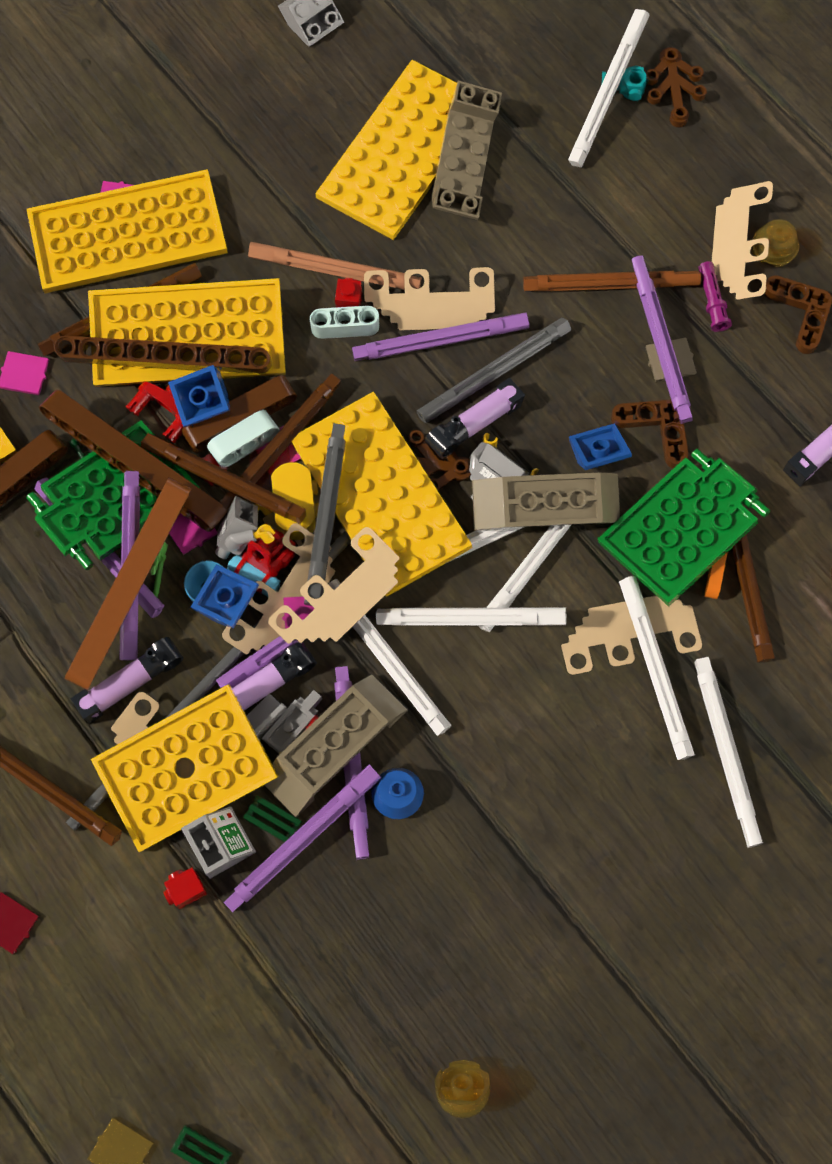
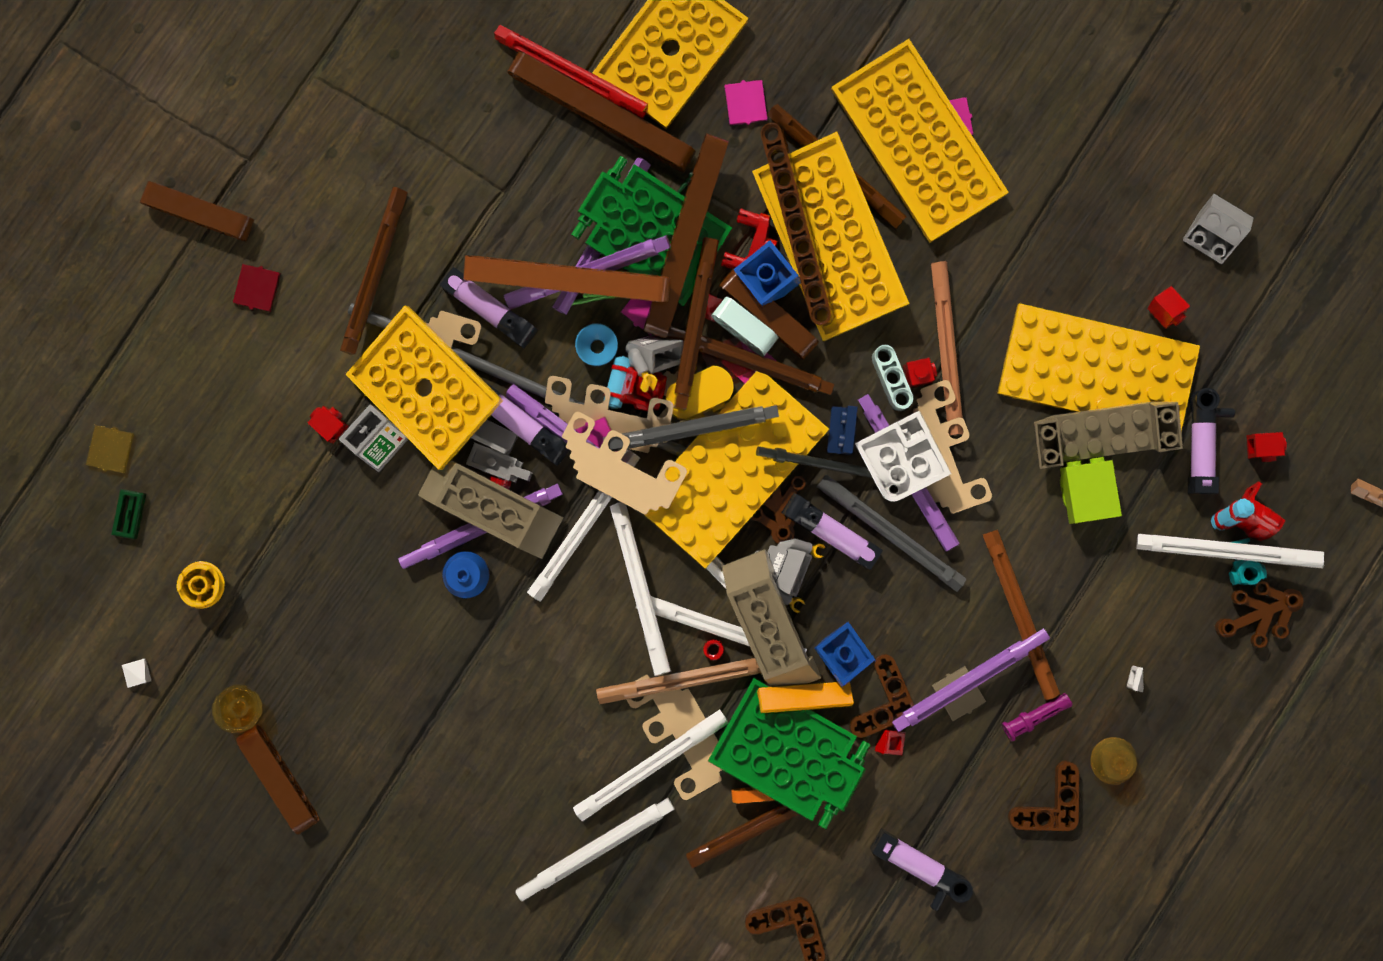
camera: 70 degrees right, 15 degrees up
blue slope [191,564,259,629] -> none
medium lavender piece [224,764,381,912] -> none
dark green tile [243,795,302,842] -> none
tan piece [712,181,773,300] -> none
none -> yellow cone [177,562,225,609]
none -> reddish brown beam [236,725,319,835]
none -> medium nougat piece [596,658,761,704]
none -> red axle [703,639,724,660]
none -> pearl dark grey bar [756,446,873,478]
none -> light orange tile [757,681,854,713]
none -> dark blue bracket [827,406,858,455]
none -> white slope [855,411,951,501]
none -> red slope [875,730,906,755]
none -> lime brick [1060,457,1122,524]
none -> white slope [1126,666,1144,692]
none -> red brick [1147,286,1190,329]
none -> piece [1188,388,1236,494]
none -> red piece [1211,481,1285,541]
none -> red brick [1246,432,1287,462]

